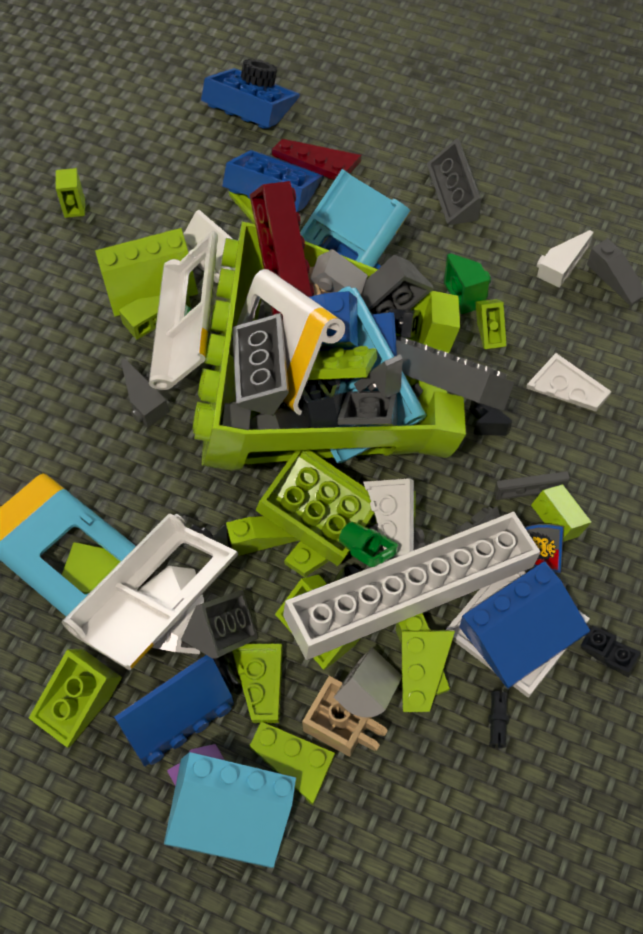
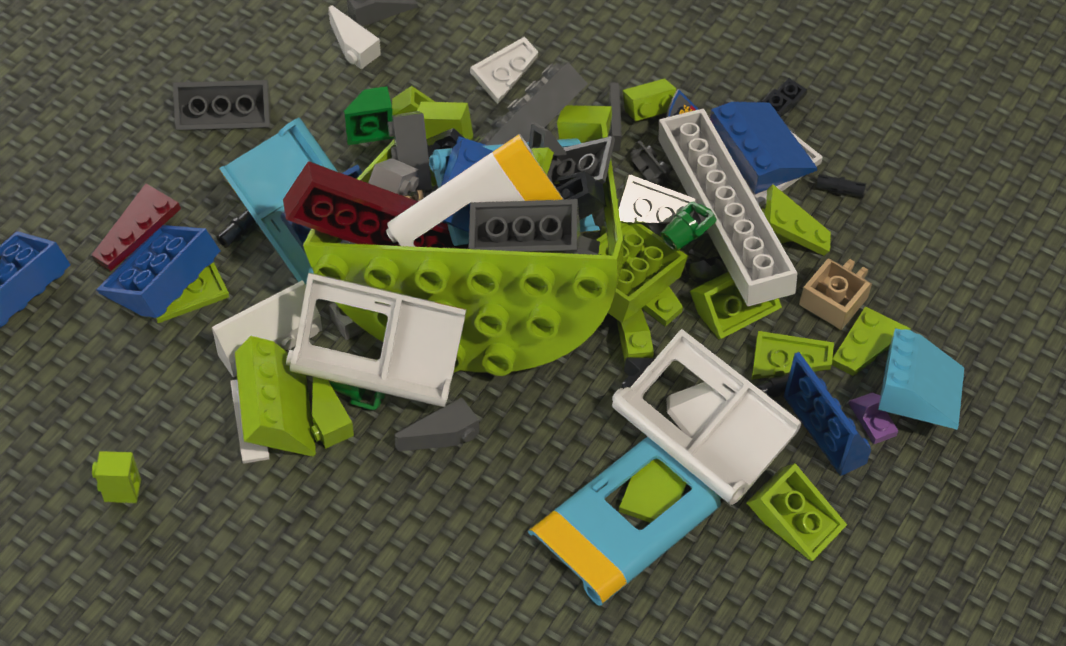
camera: 85 degrees left, 5 degrees down
dark grey slope [181,590,258,659] -> none
light grey brick [334,647,402,718] -> none

